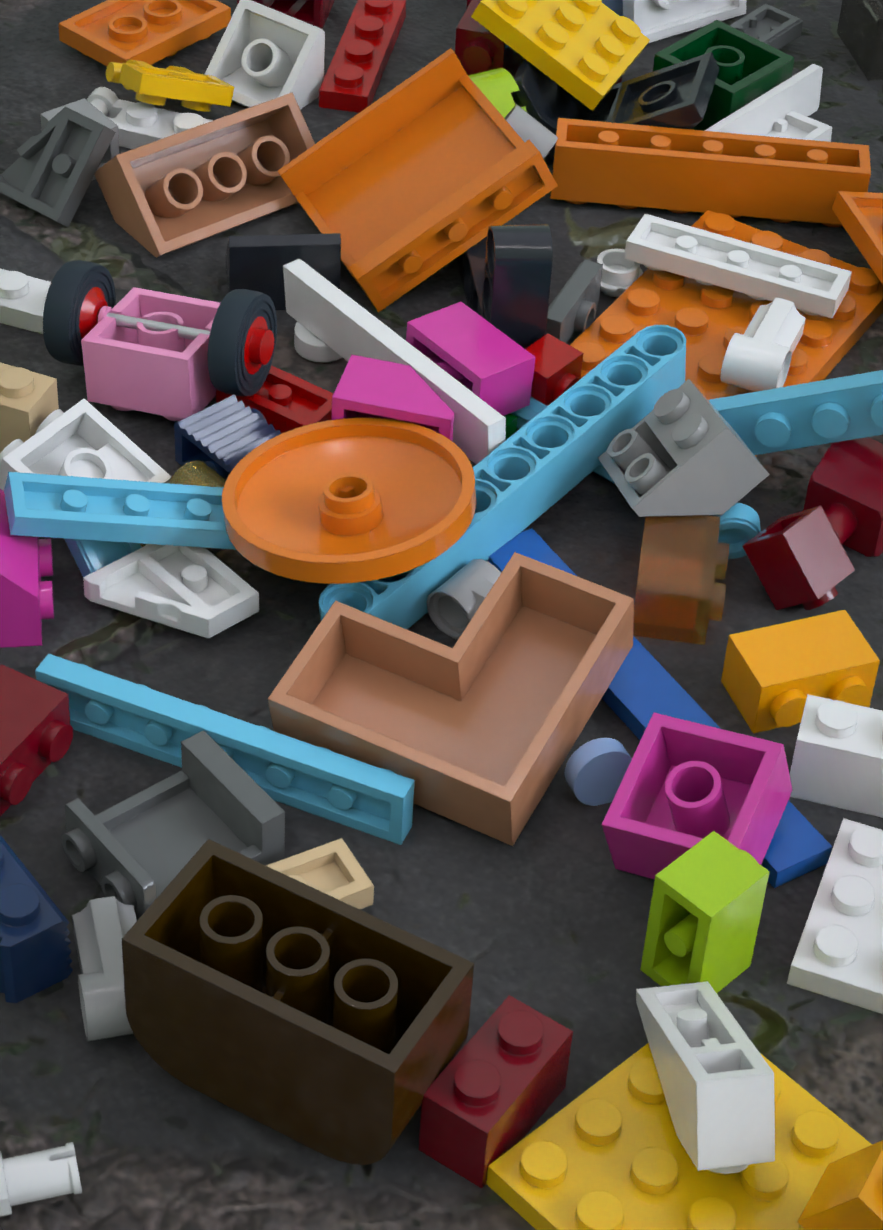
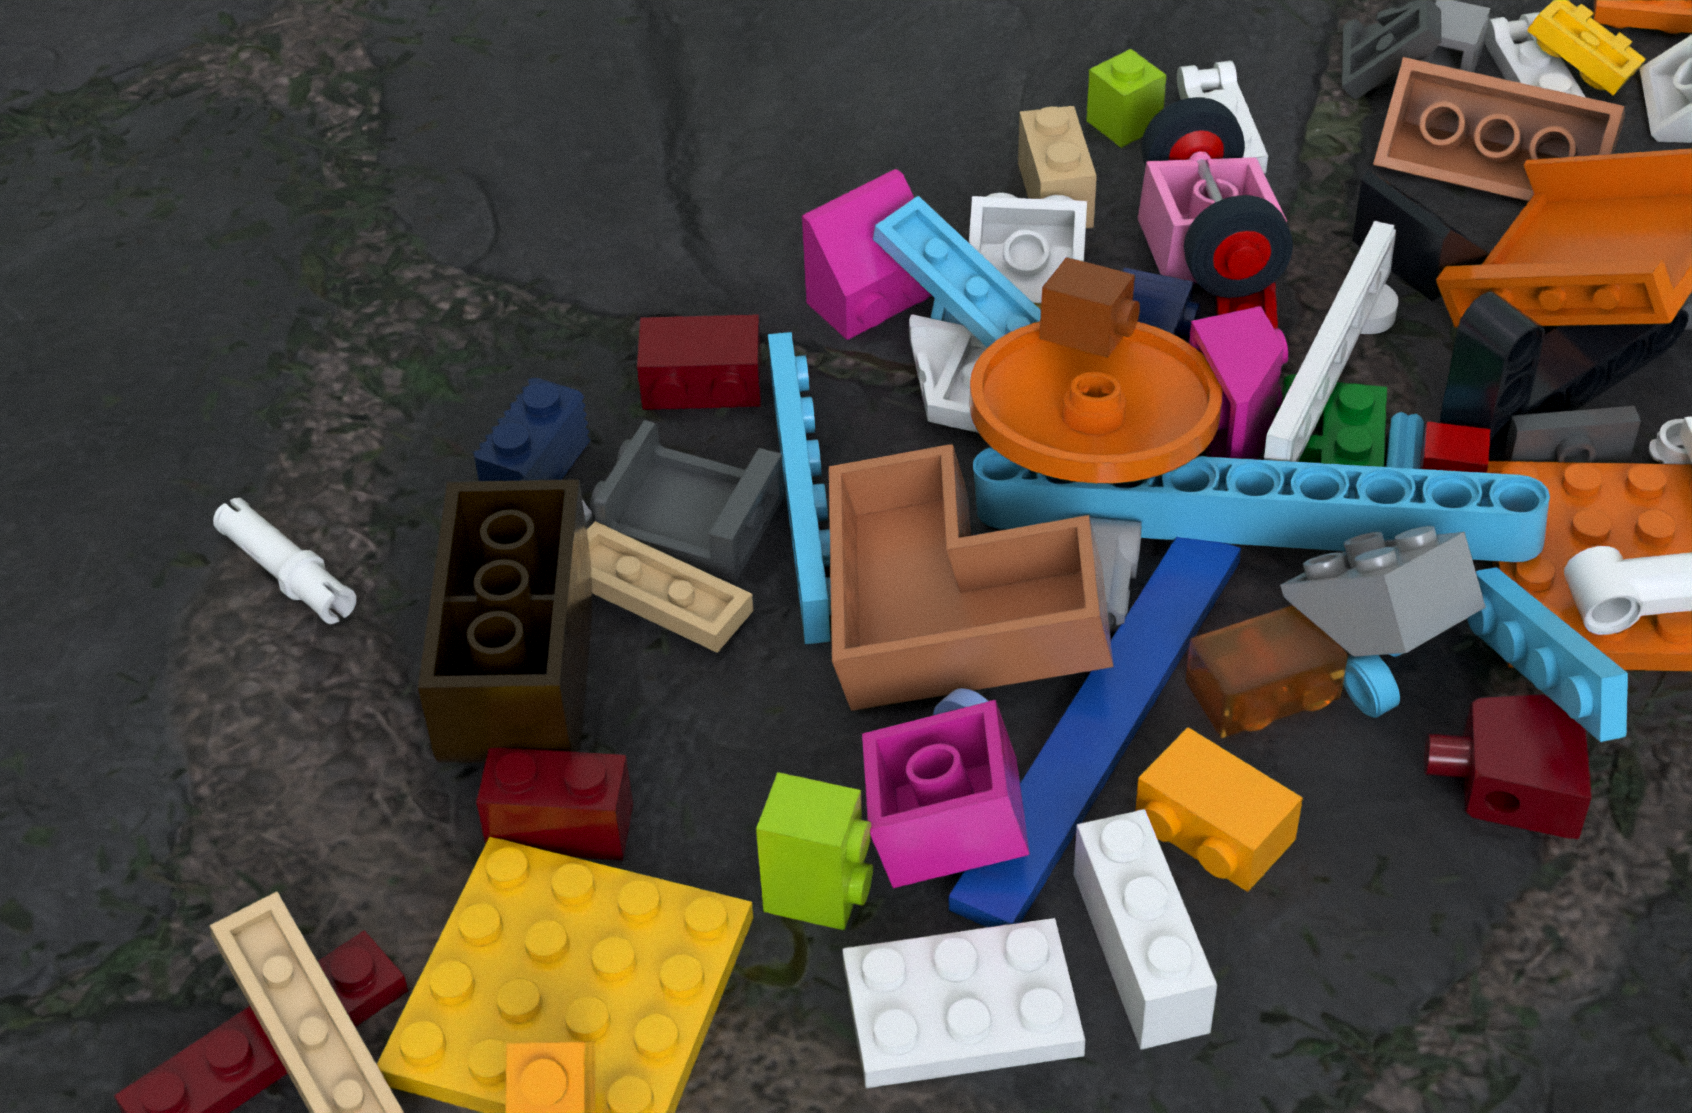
camera: 65 degrees right, 5 degrees up
dark pink brick [406,302,536,416] -> none
white slope [636,981,775,1174] -> none
dark red brick [742,505,855,610] -> none
none -> dark orange brick [1039,257,1140,358]

